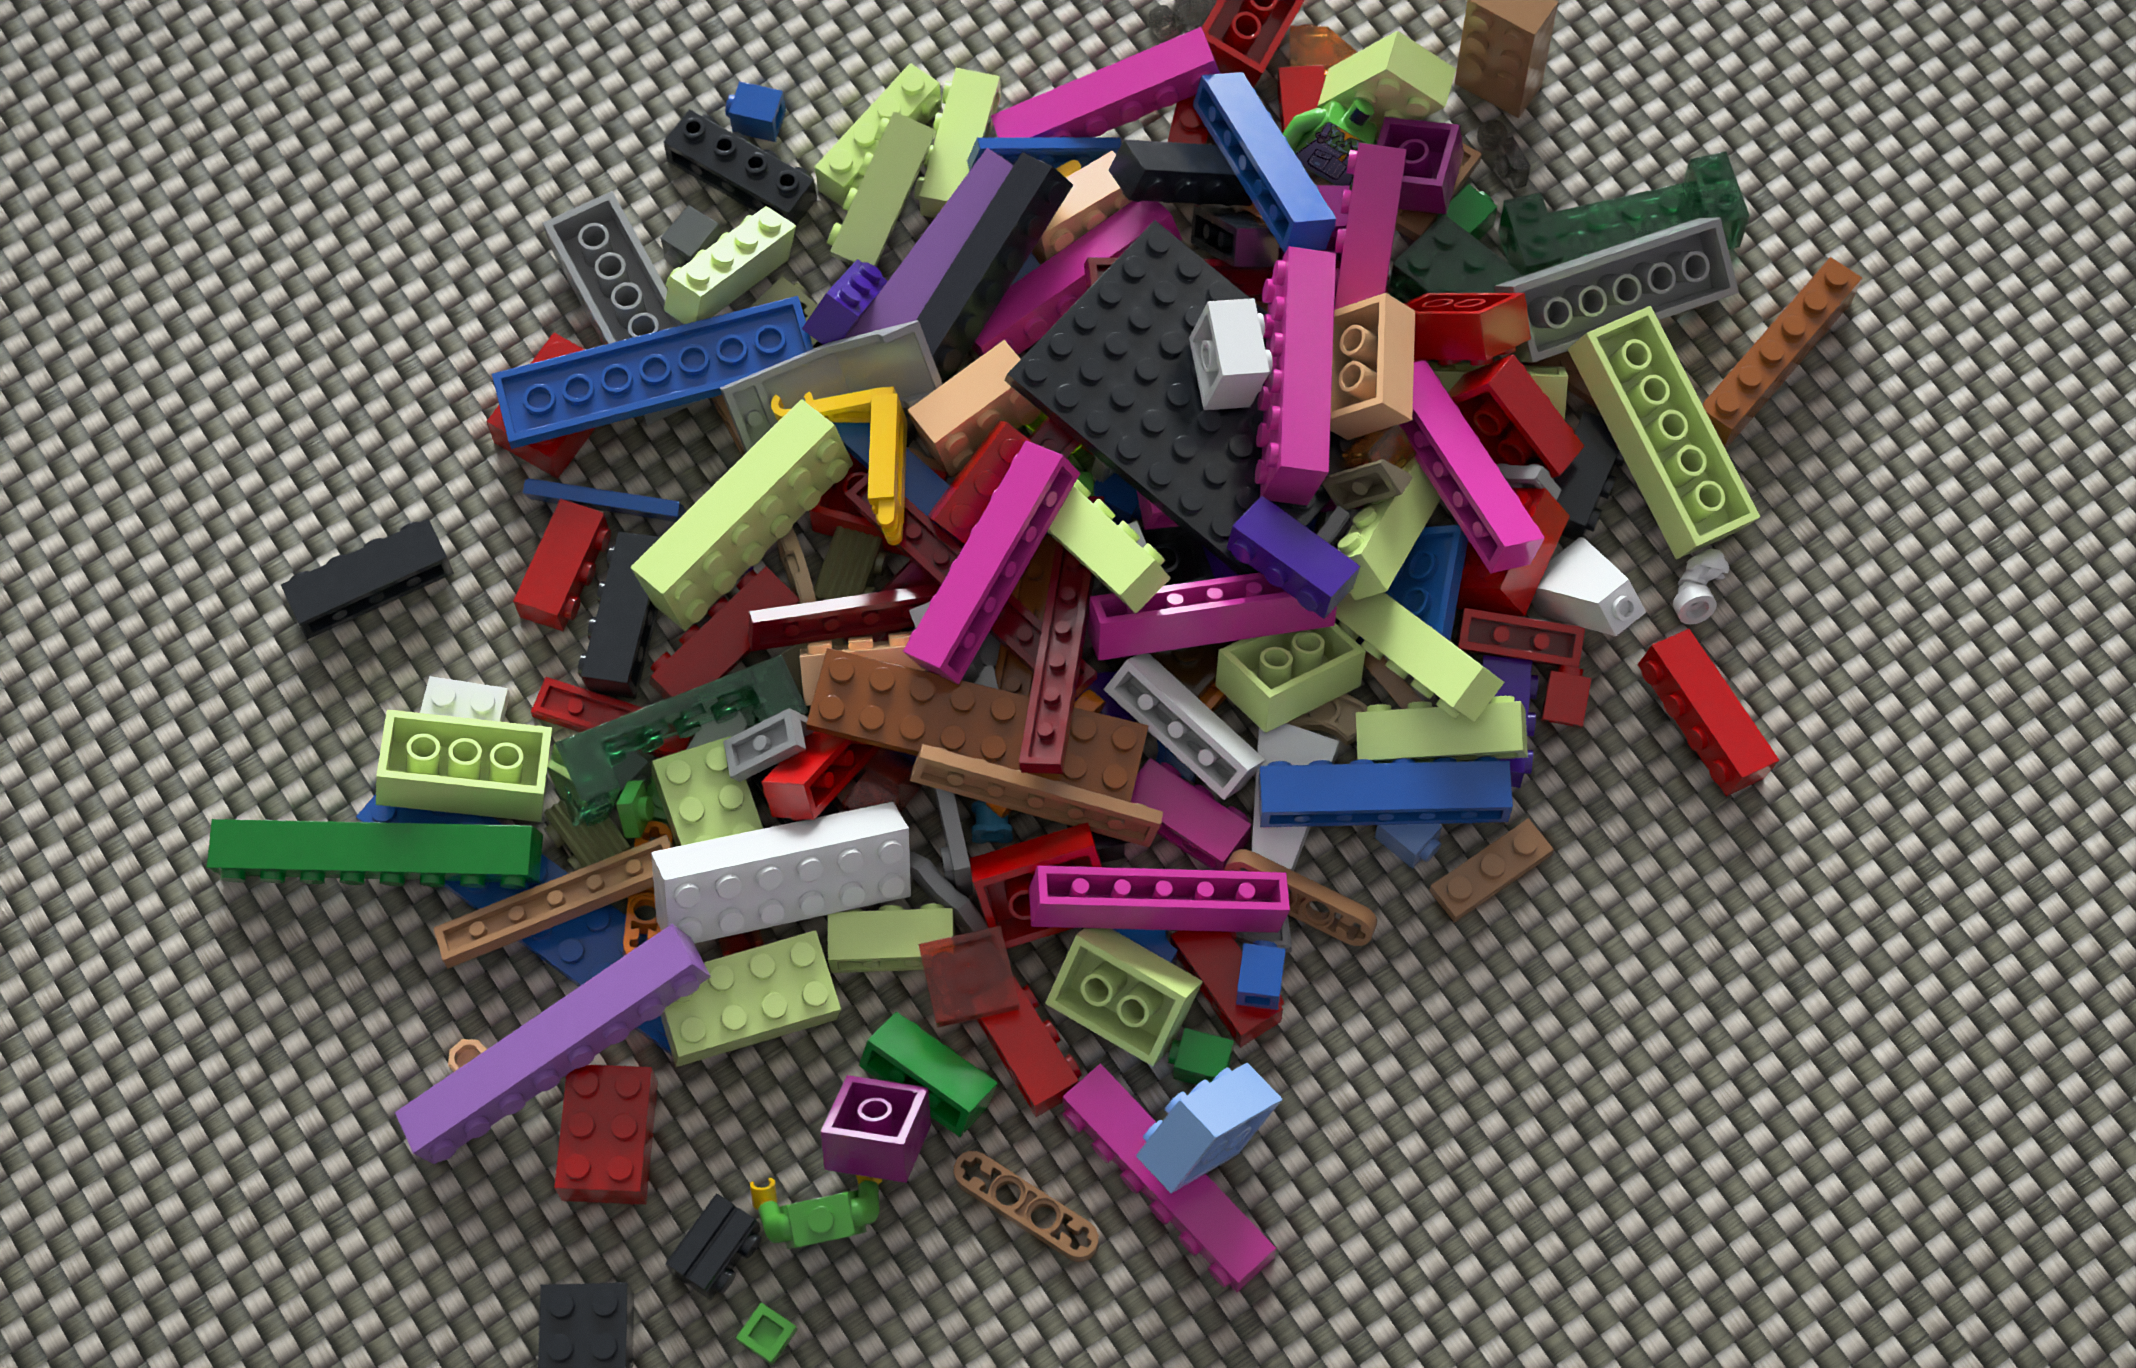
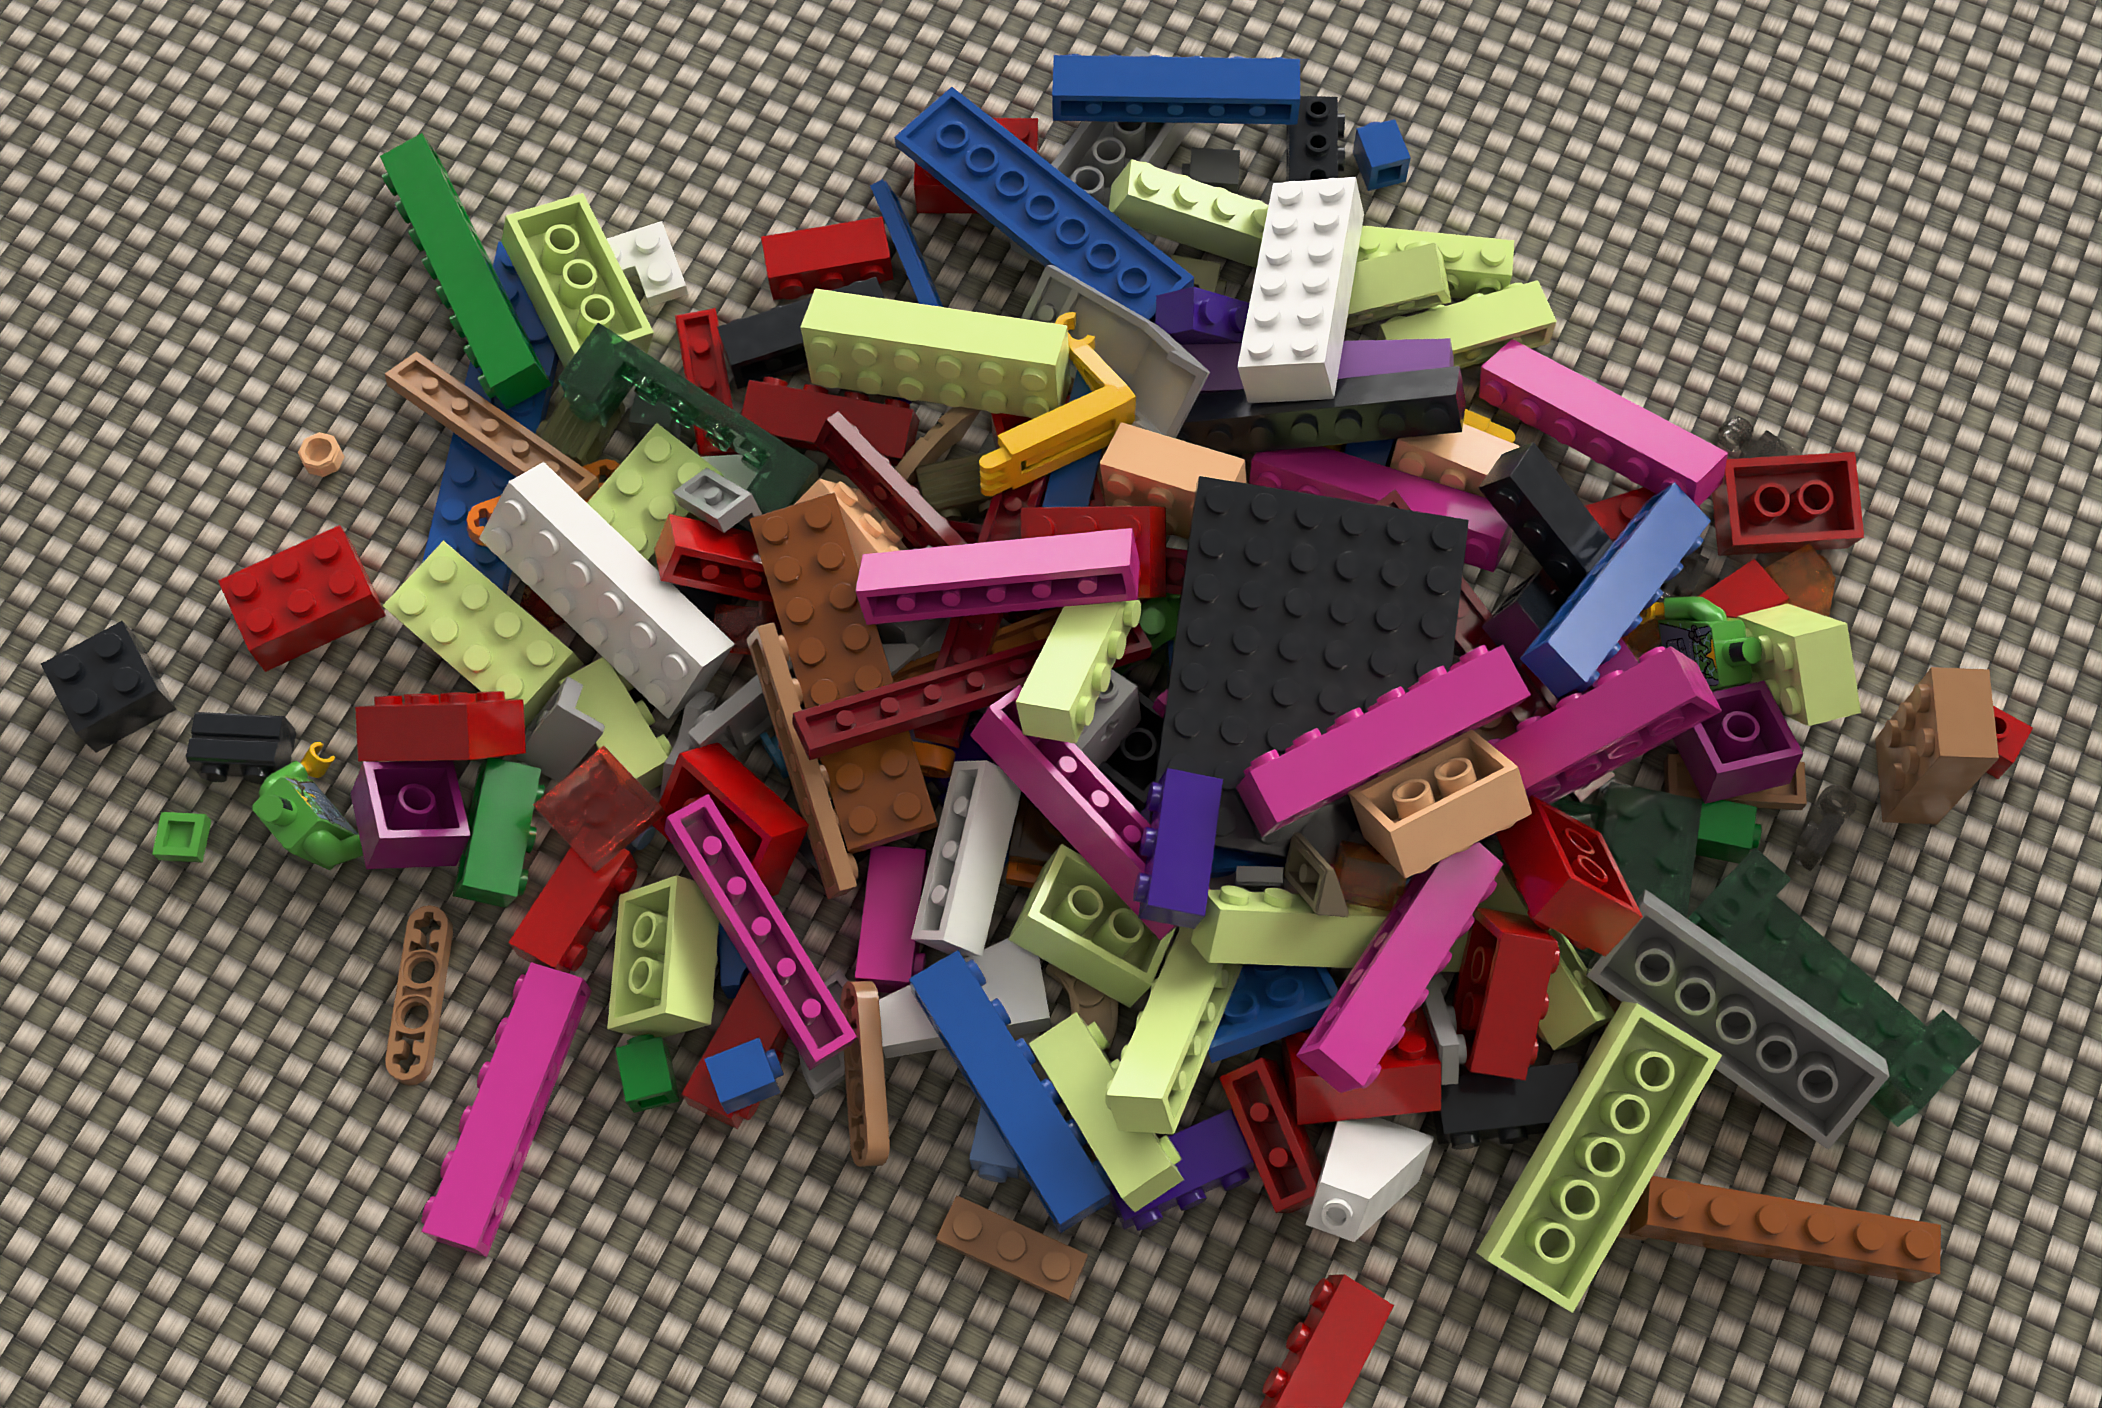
camera: 60 degrees right, 0 degrees up
black brick [281,518,454,640] -> none
medium lavender brick [395,924,711,1164] -> none
bright green plate [616,780,654,838] -> none
blue tile [967,137,1122,171] -> none
light blue brick [1136,1063,1282,1193] -> none
white brick [1189,298,1273,411] -> none
red brick [1540,665,1592,728] -> none
white arm [1673,549,1729,624] -> none
none -> red brick [355,691,526,761]
none -> light grey panel [514,677,605,782]
none -> blue brick [1052,54,1300,125]
none -> white brick [1237,177,1364,403]

